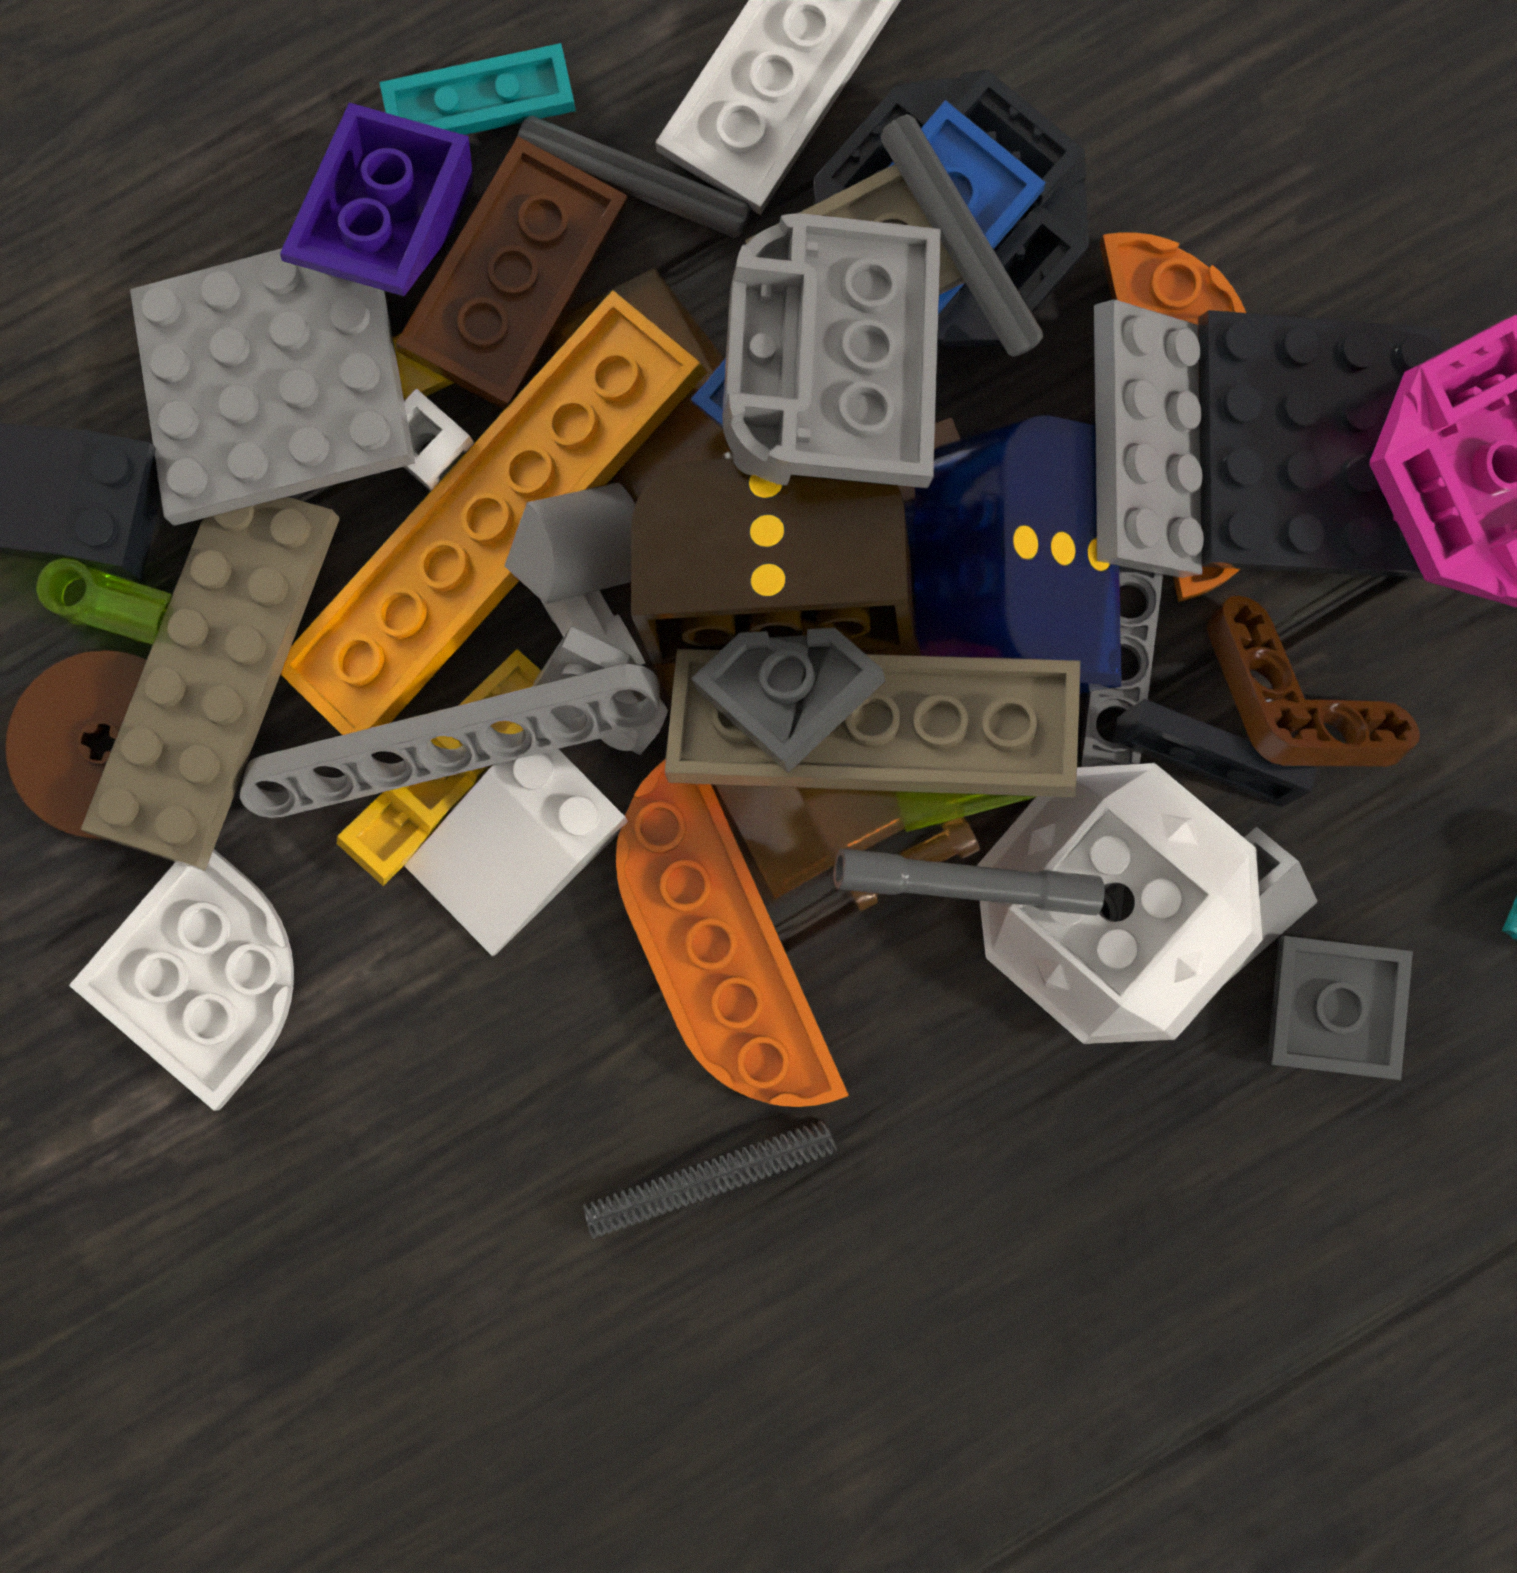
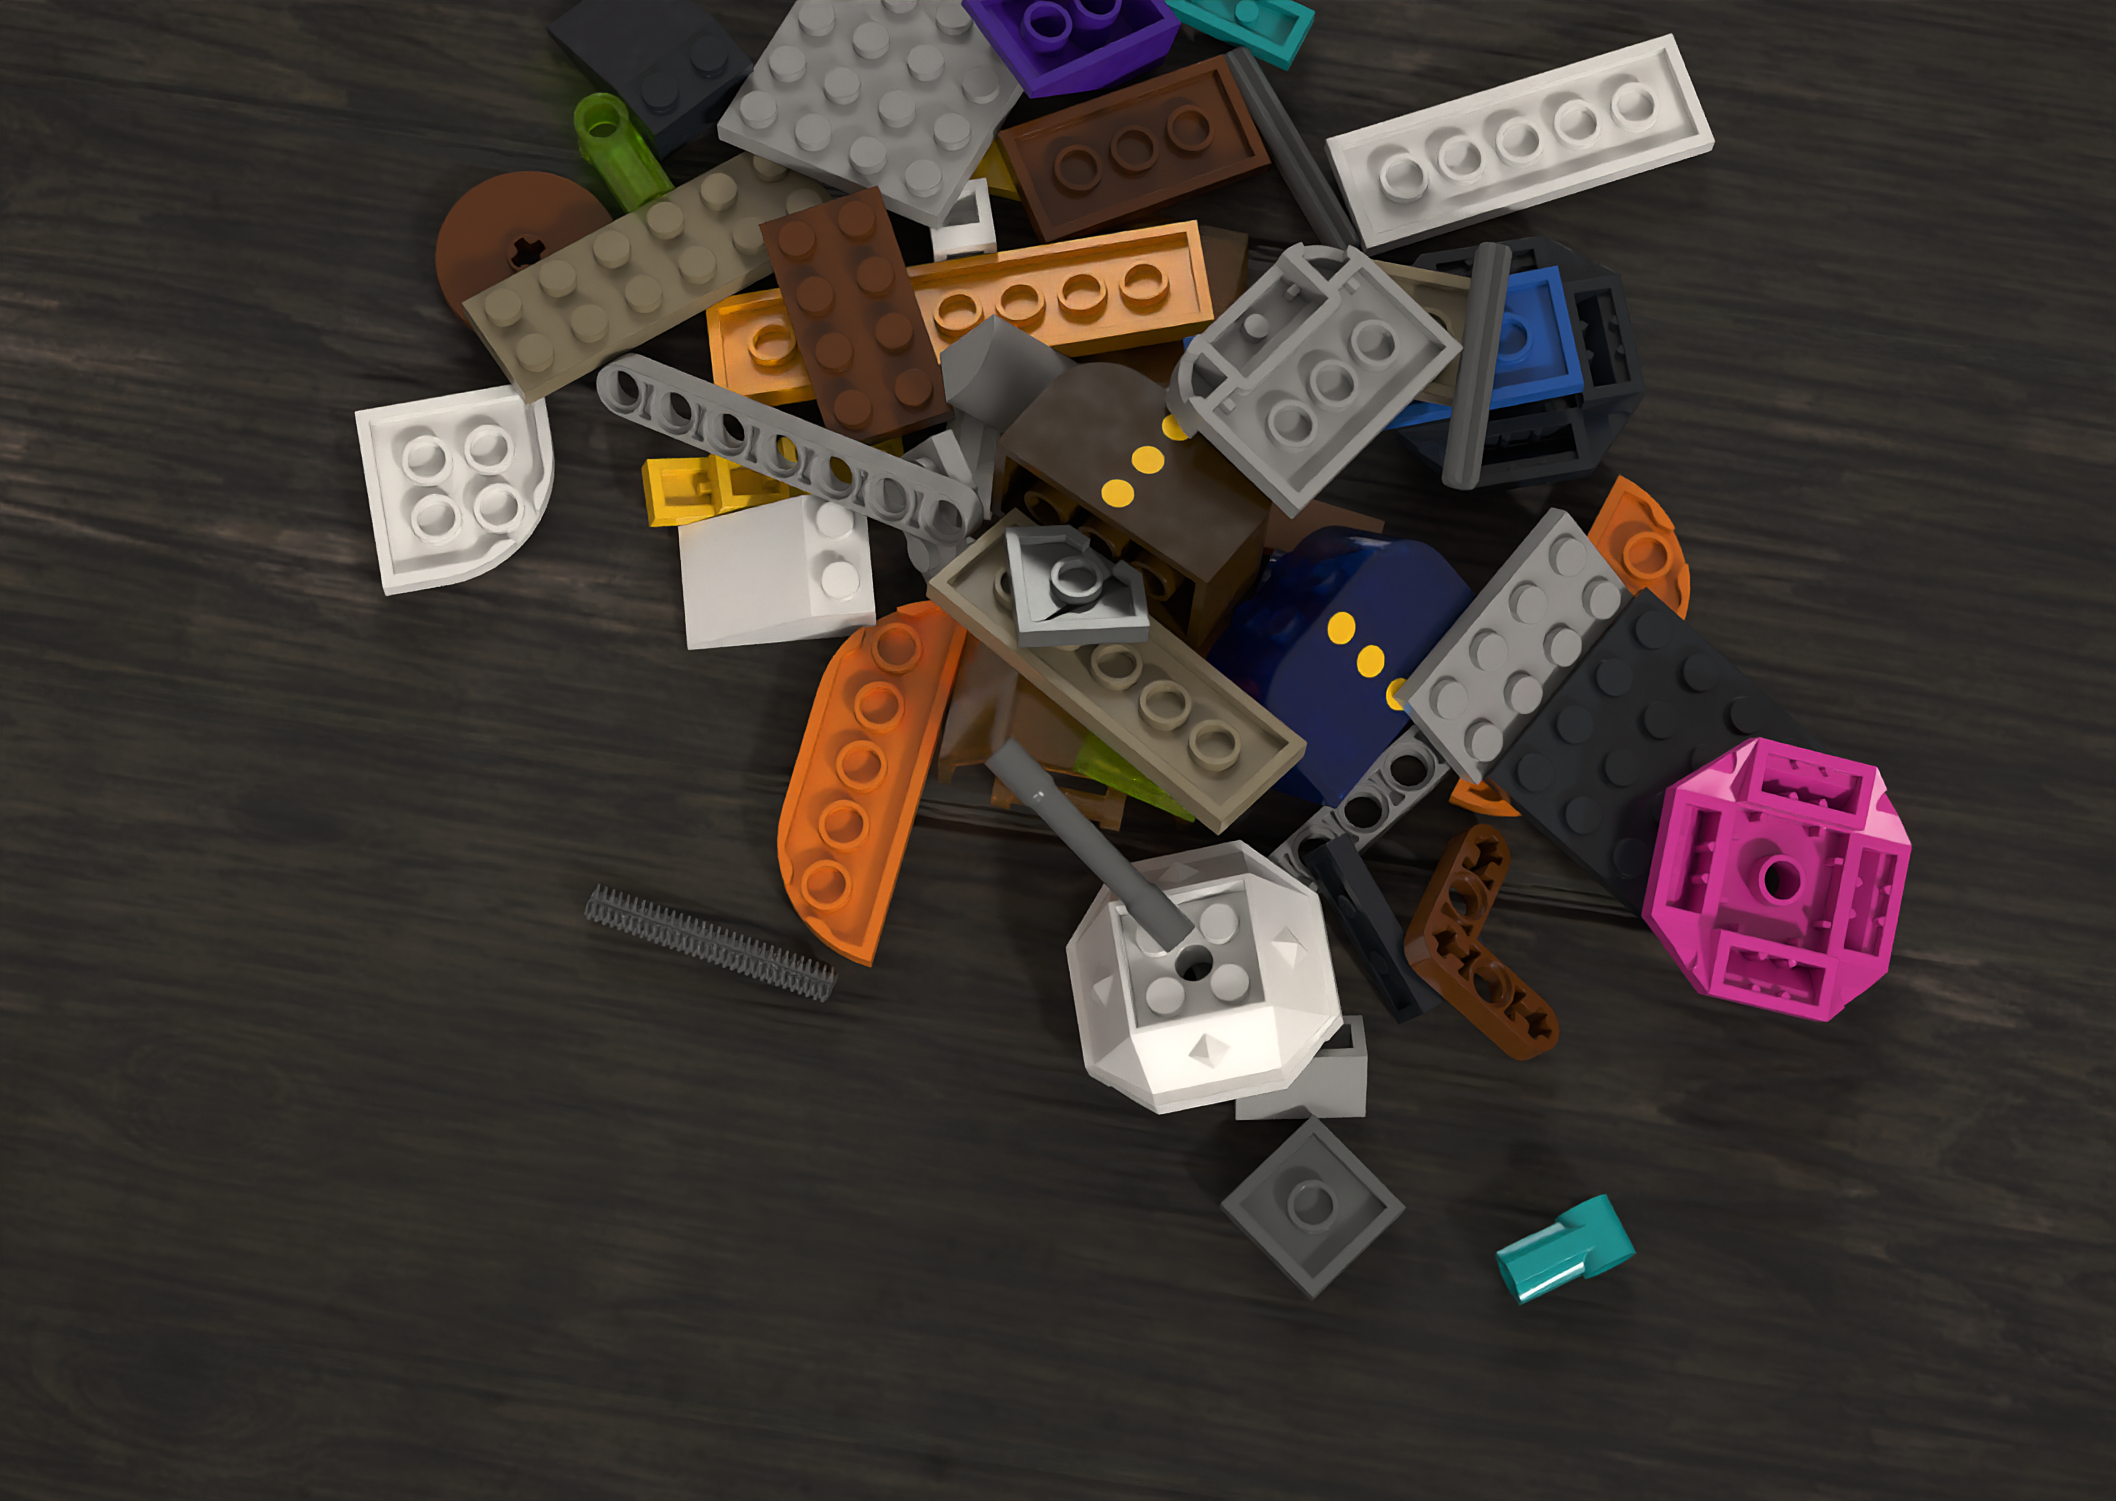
camera: 35 degrees right, 10 degrees down
none -> reddish brown plate [759,185,956,458]

